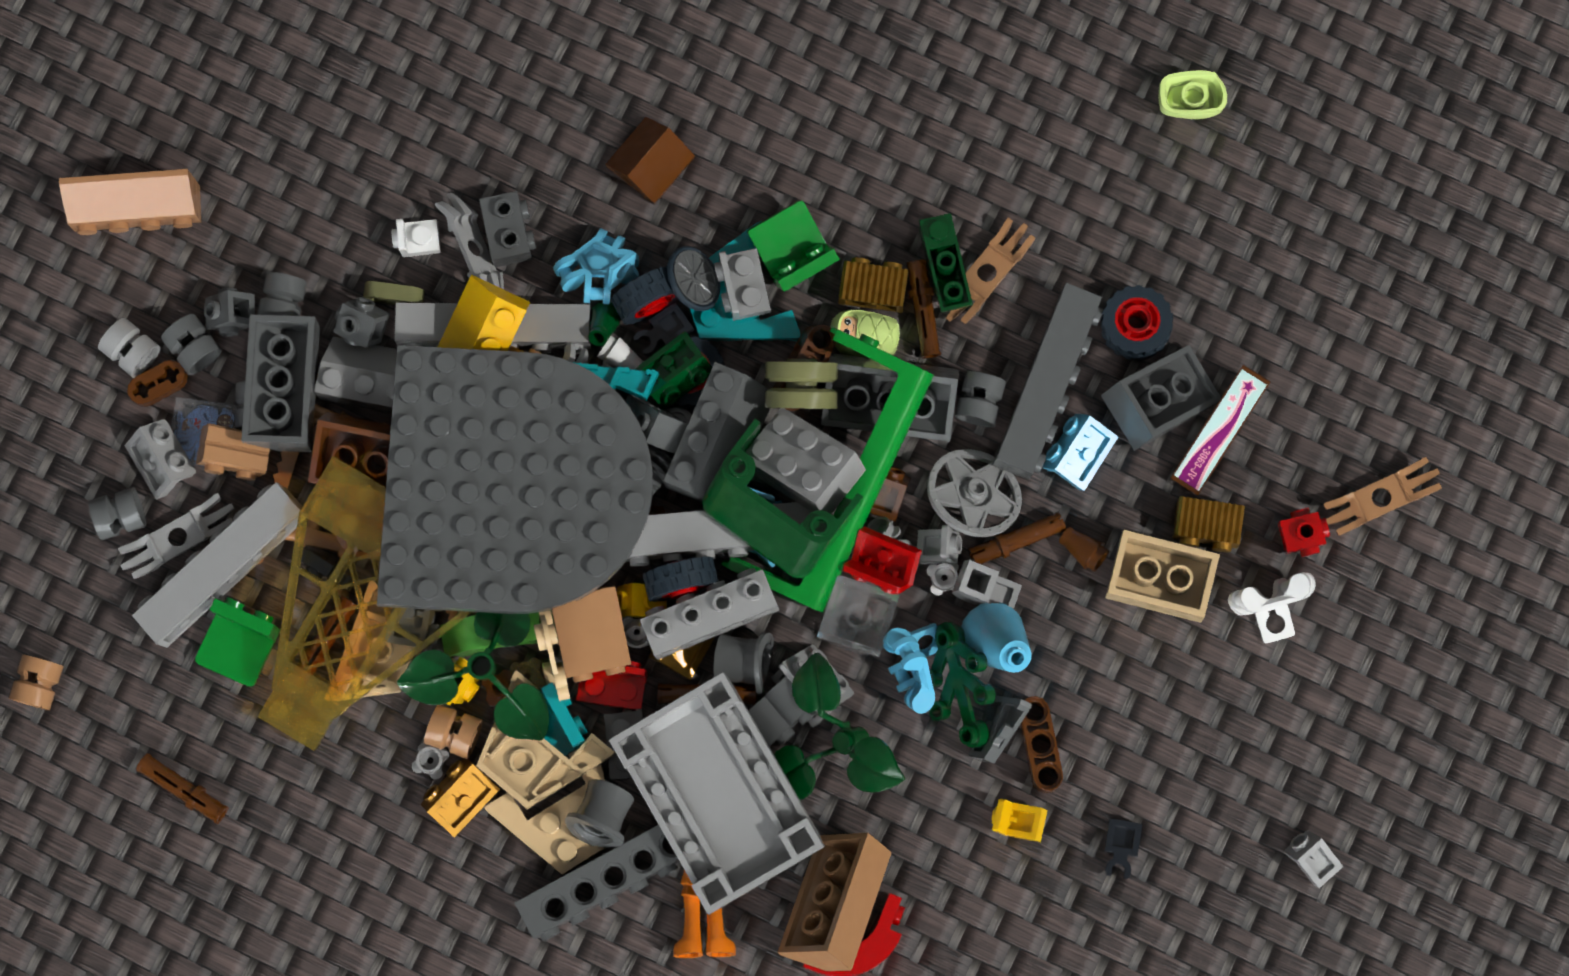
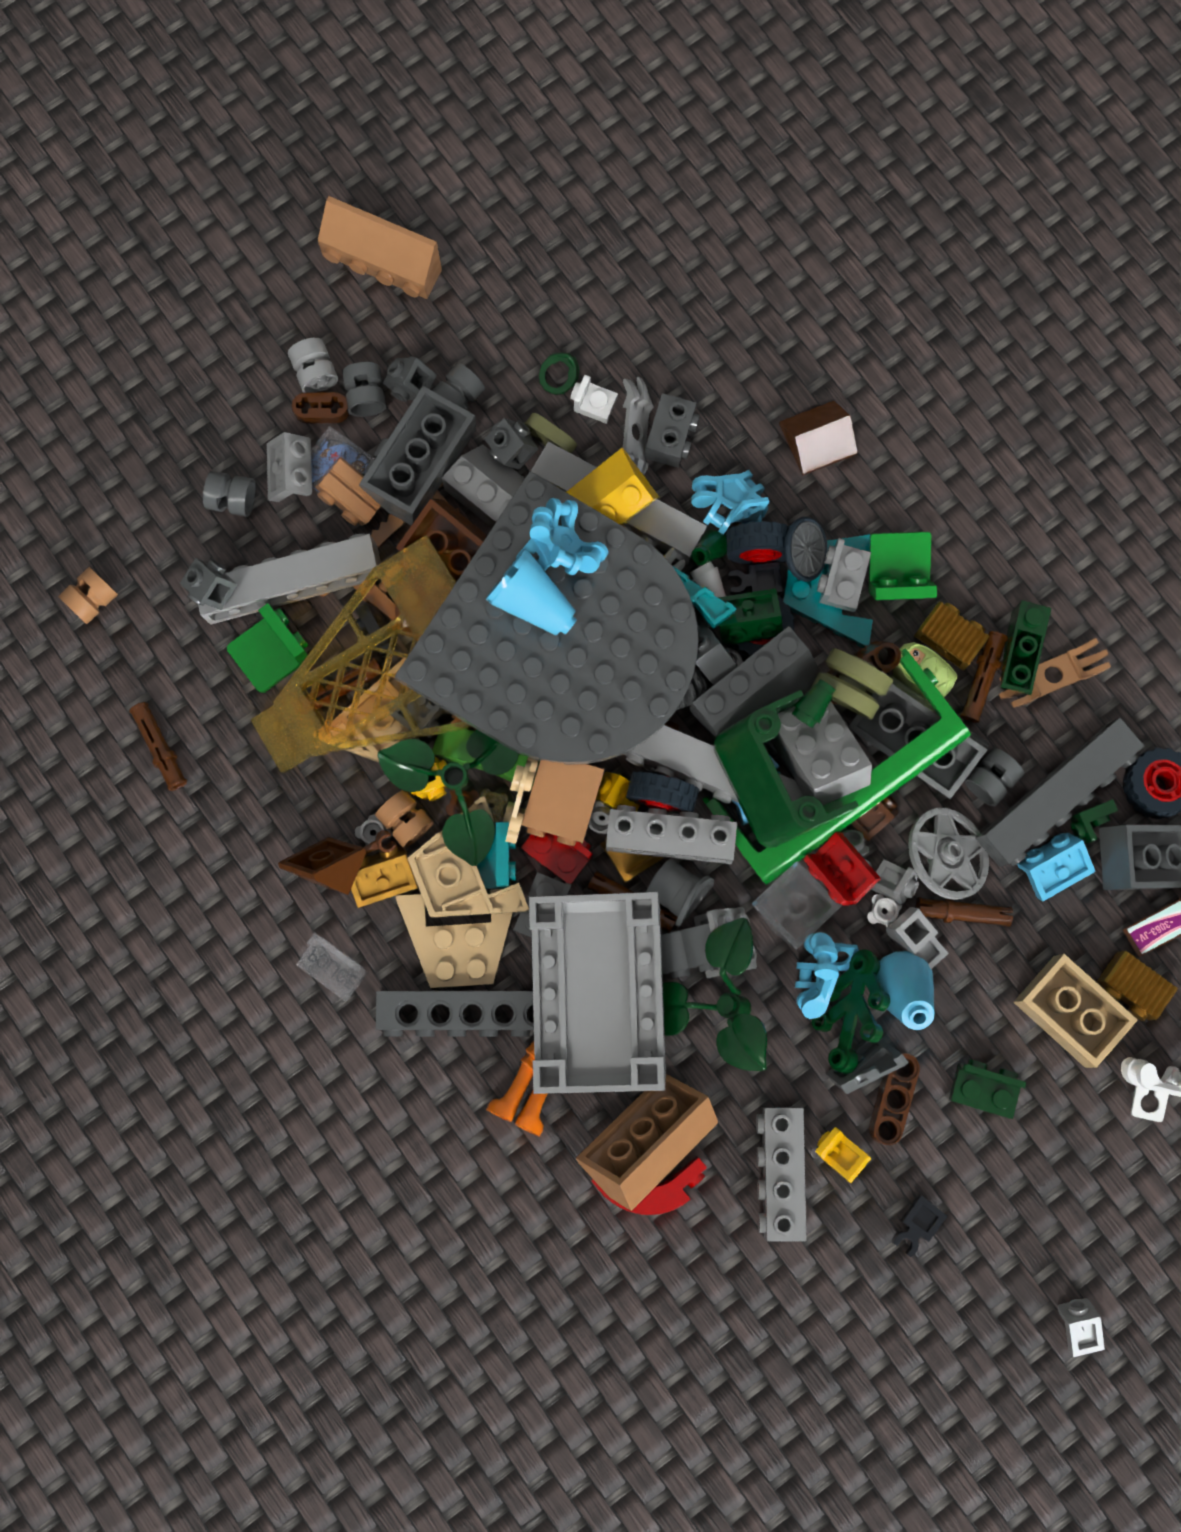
camera: 20 degrees right, 0 degrees up
light grey piece [118,493,234,579] -> none
dark grey piece [565,779,634,848] -> none
reddish brown cone [1059,527,1109,571] -> none
none -> dark grey brick [179,558,238,610]
none -> reddish brown slope [278,837,366,895]
none -> clear panel [296,933,369,1002]
none -> reddish brown hand [363,830,396,854]
none -> medium azure cone [485,550,577,636]
none -> medium azure piece [516,498,608,575]
none -> dark green piece [538,353,579,395]
none -> light grey brick [756,1107,806,1241]
none -> dark green cone [792,679,836,729]
none -> dark green bracket [949,1059,1026,1119]
none -> dark green bracket [1070,799,1118,844]

